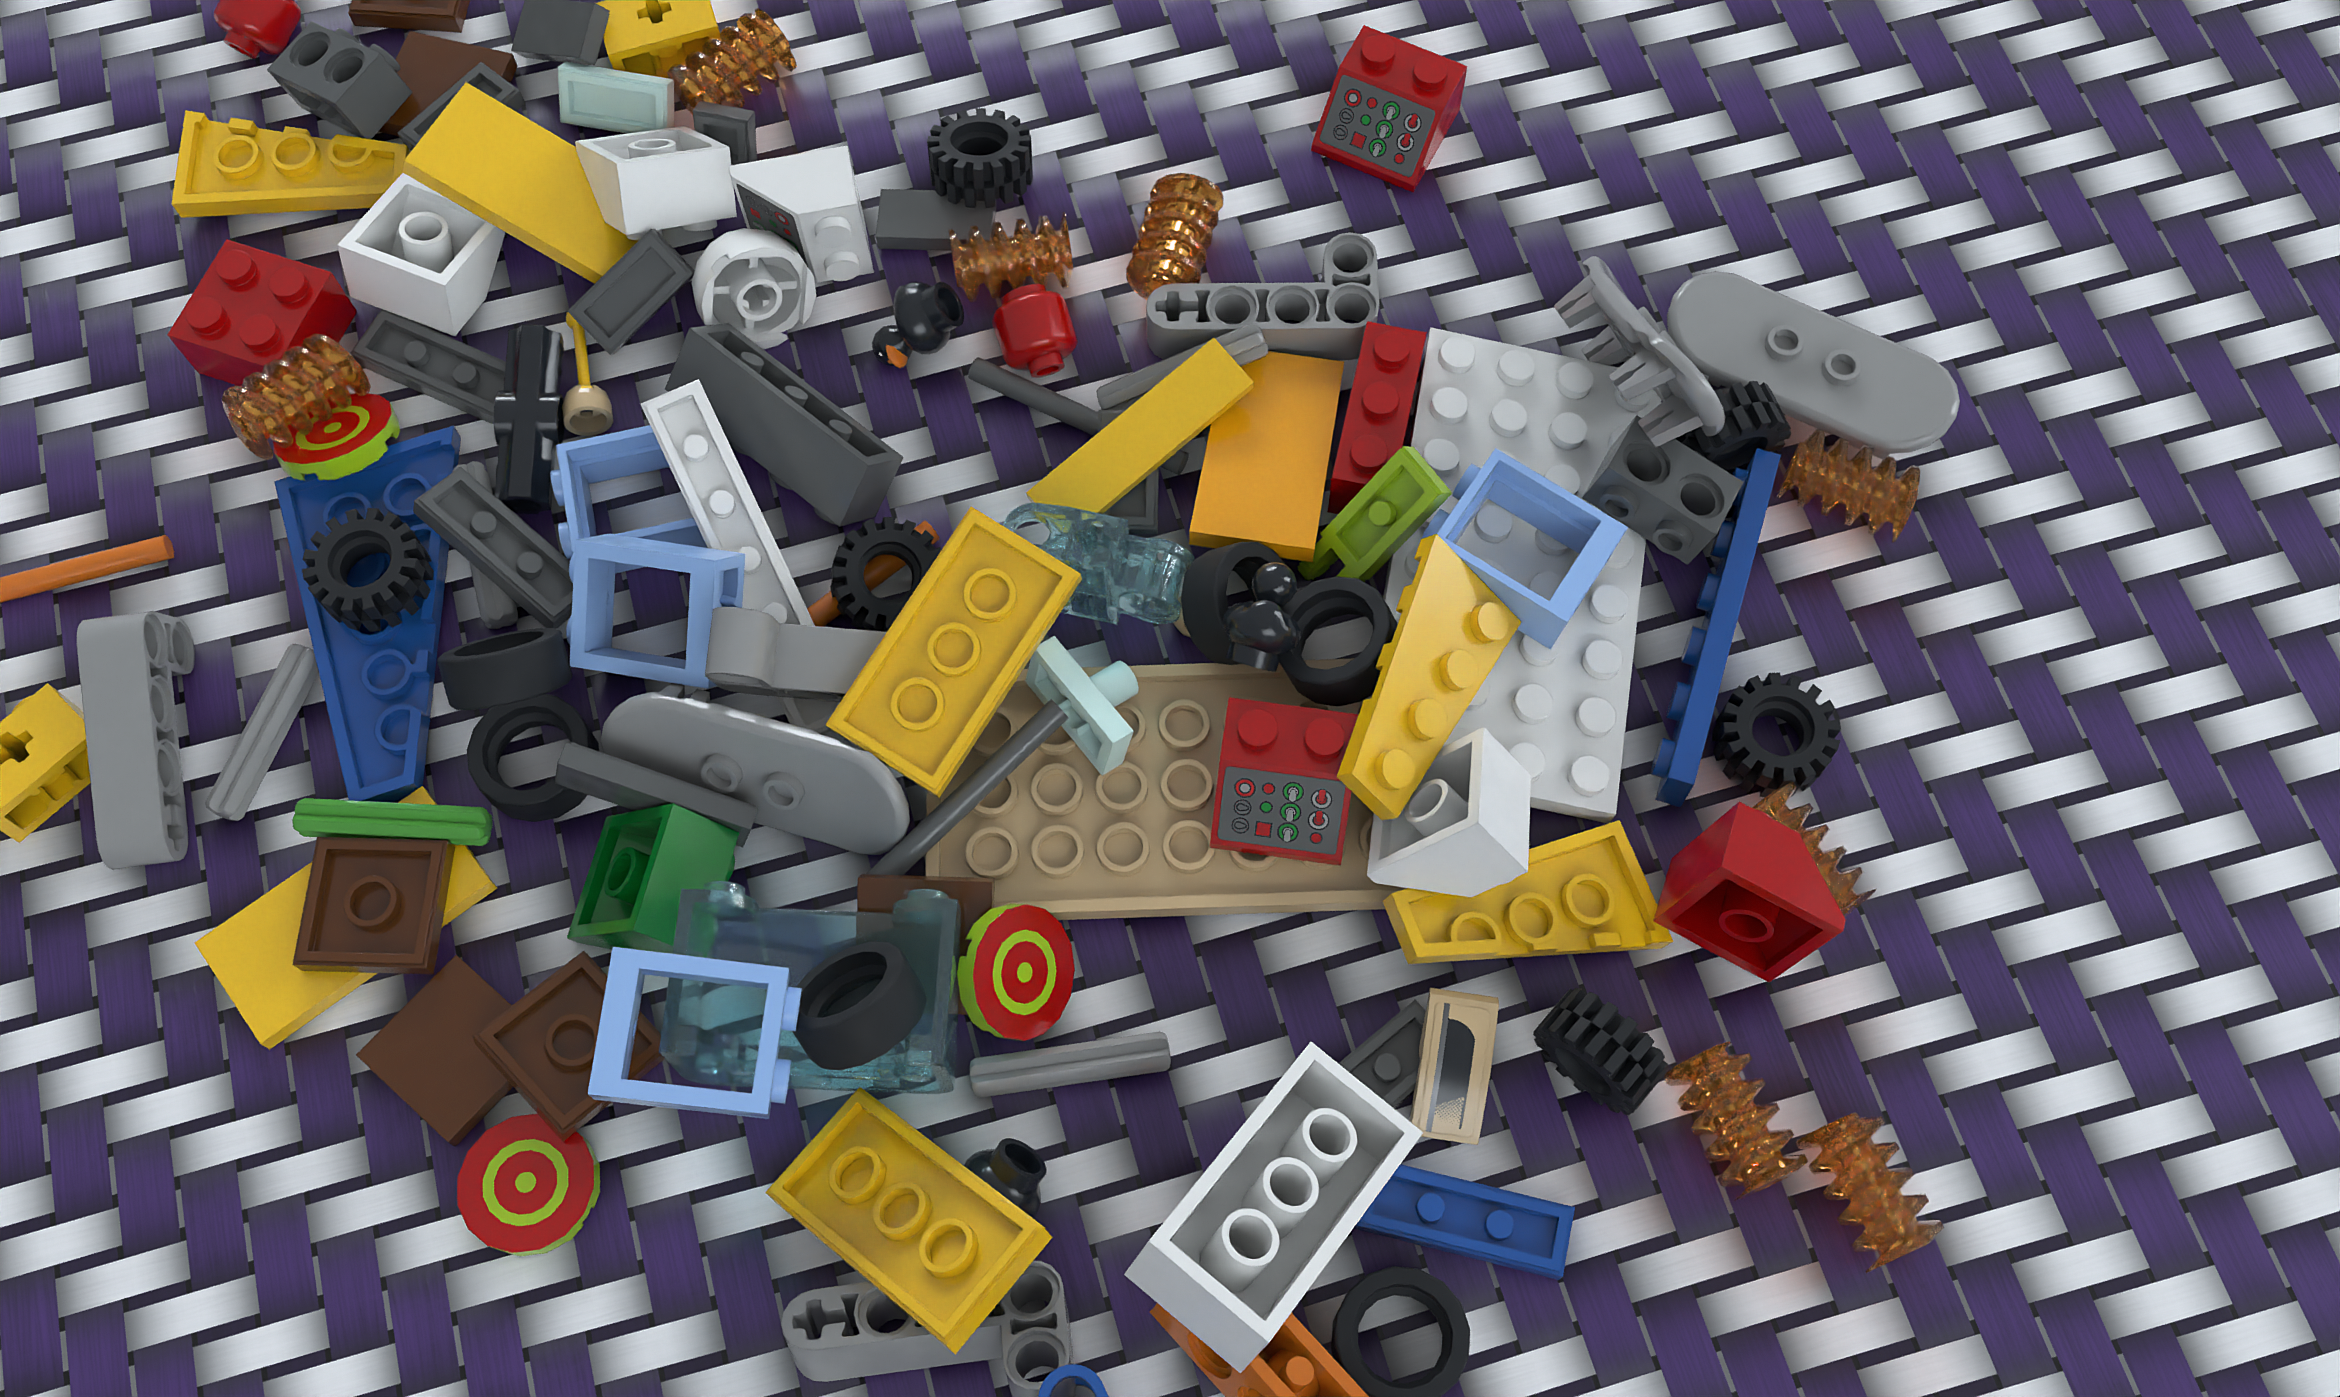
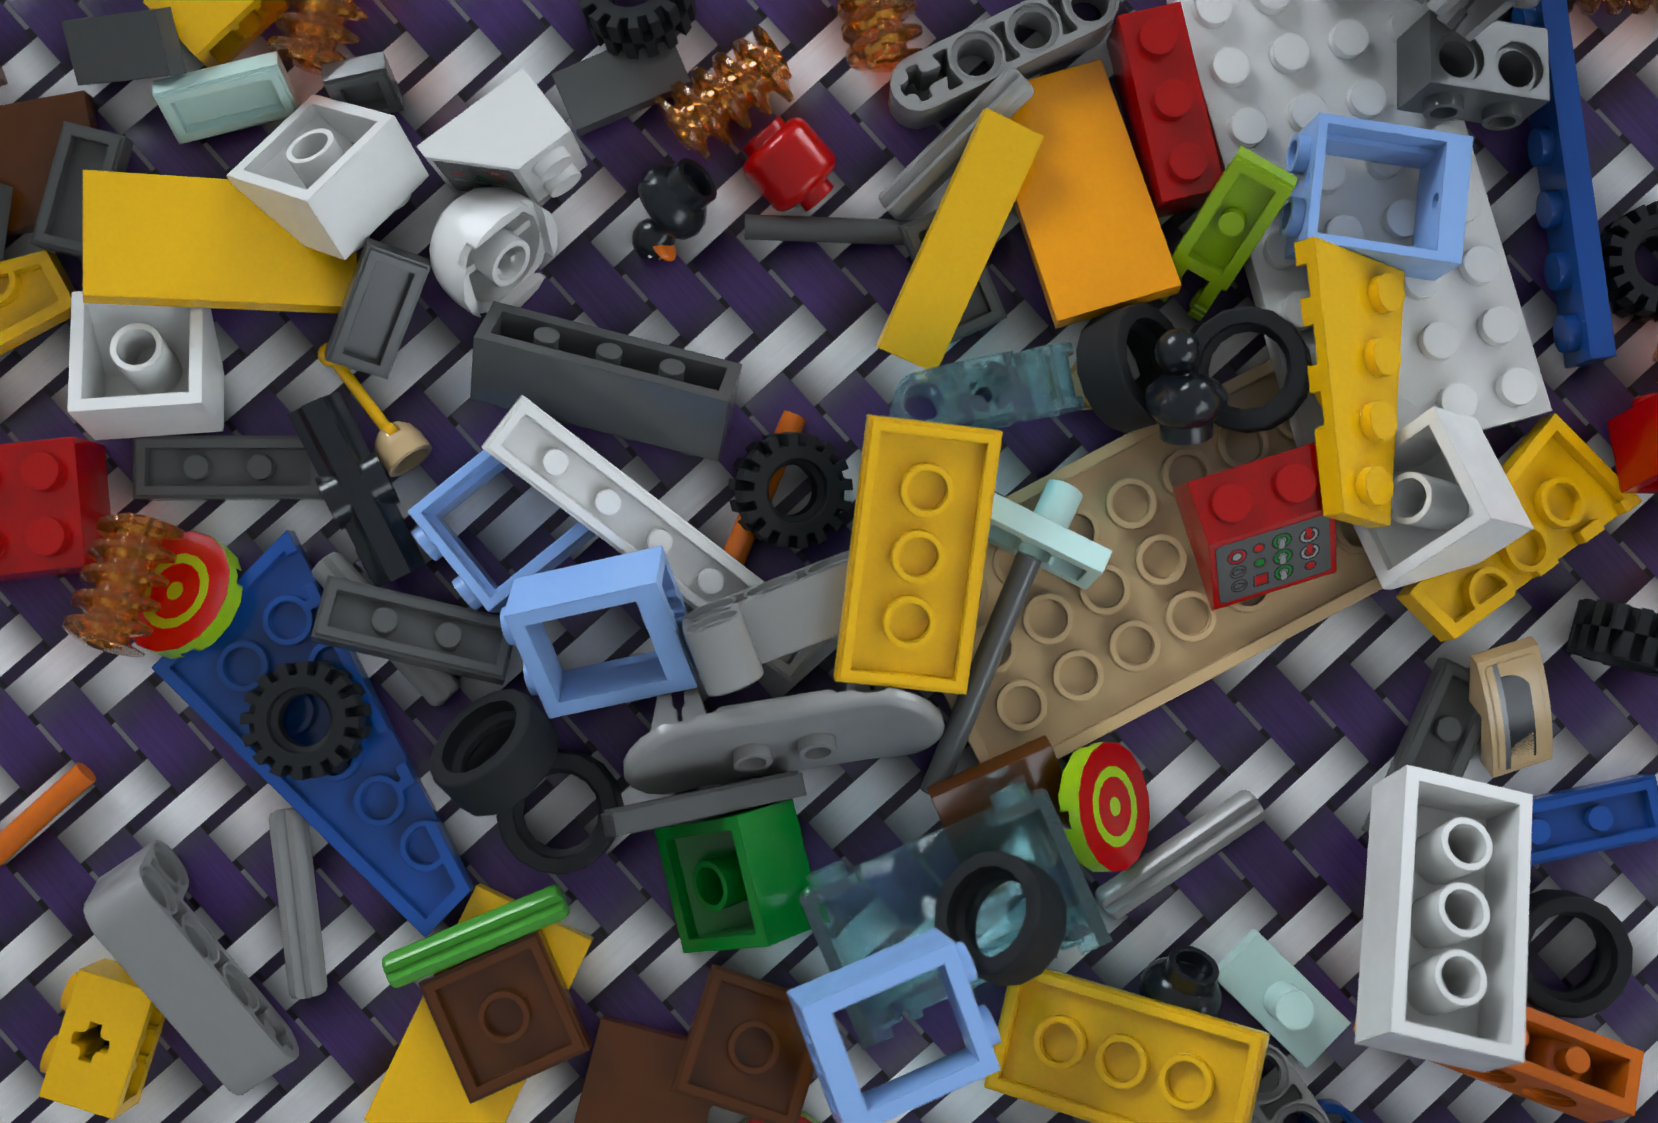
camera: 30 degrees left, 20 degrees up
none -> light aqua tile [1217,928,1351,1069]

